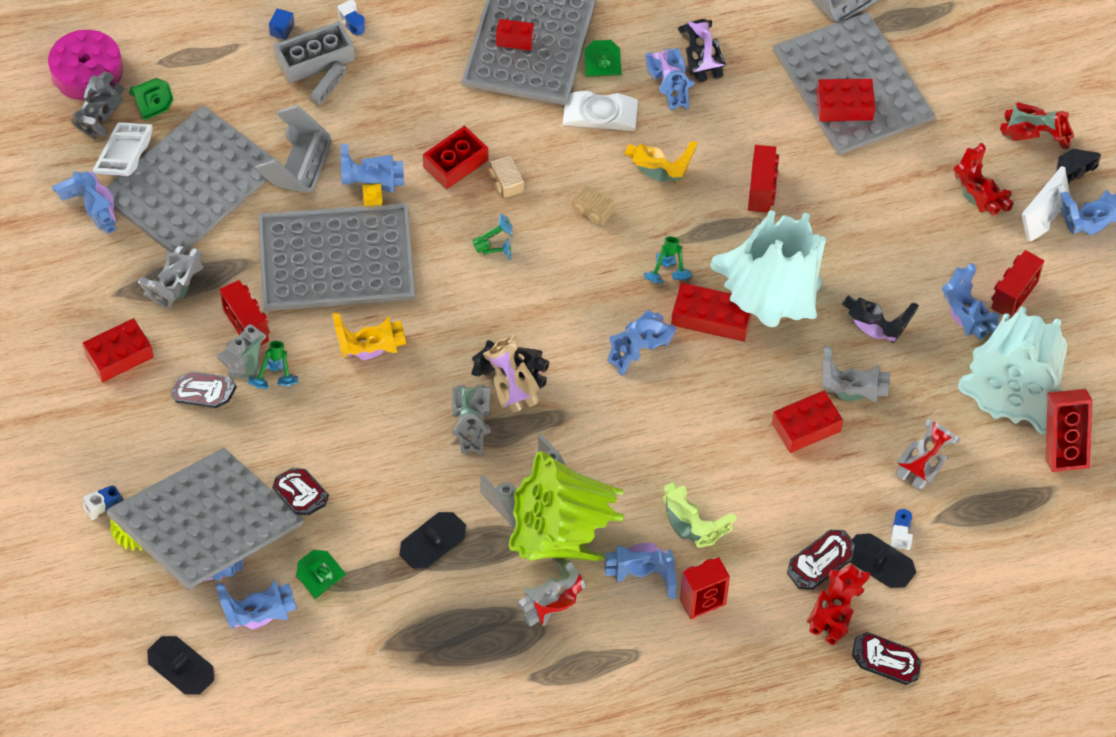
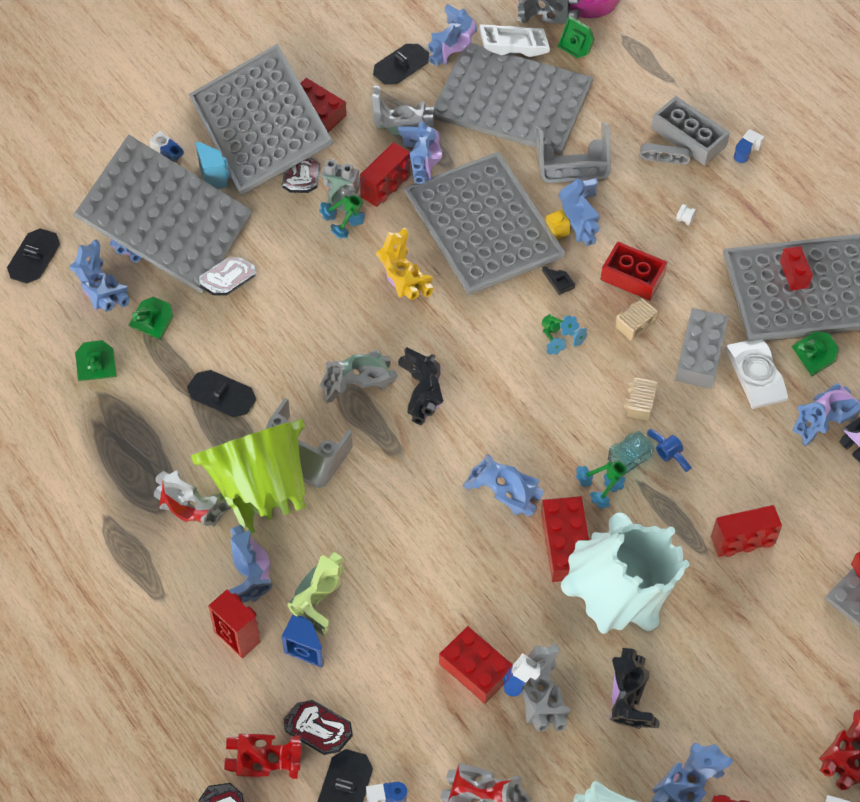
camera: 70 degrees right, 0 degrees up
blue brick [269,8,294,40] -> none
tan hips [483,334,539,413] -> none
yellow hips [624,141,698,183] -> none
none -> green piece [75,340,117,381]
none -> light grey plate [189,44,334,196]
none -> medium azure slope [195,142,230,189]
none -> blue slope [282,615,324,668]
none -> black shield [373,44,429,84]
none -> medium blue hips [398,122,443,184]
none -> leg [504,653,540,697]
none -> black tile [542,266,575,295]
none -> clear light blue brick [607,431,654,473]
none -> blue piece [647,429,692,472]
none -> light grey brick [675,308,729,389]
none -> white wheel [676,204,697,226]

